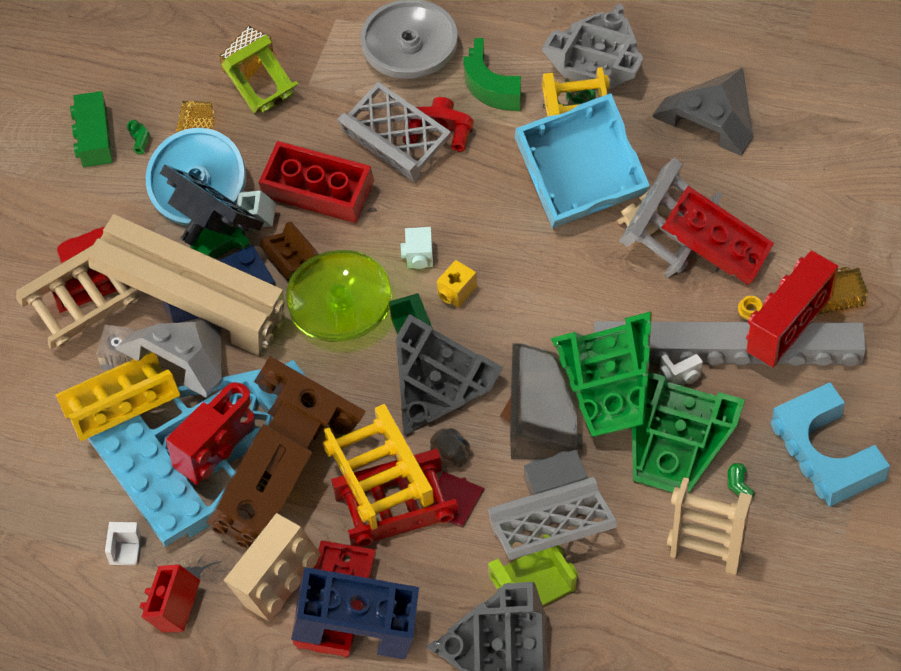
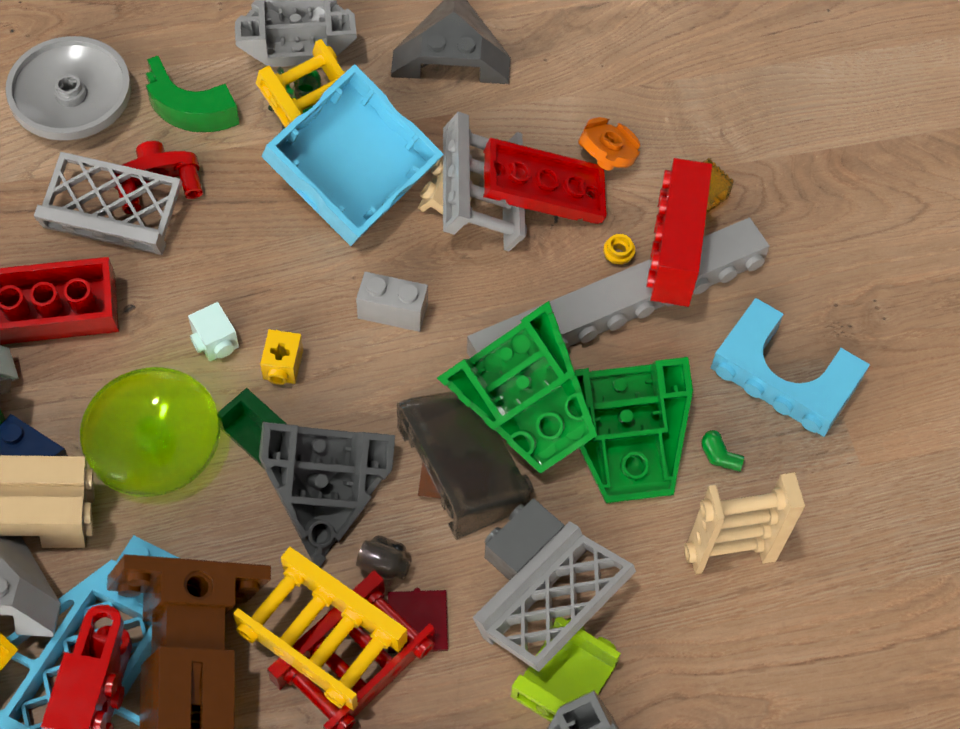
camera: 35 degrees left, 5 degrees up
reddish brown bracket [259,222,319,279] -> none
white bracket [658,354,703,386] -> none
none -> light grey brick [356,272,428,332]
none -> orange plate [578,117,640,170]

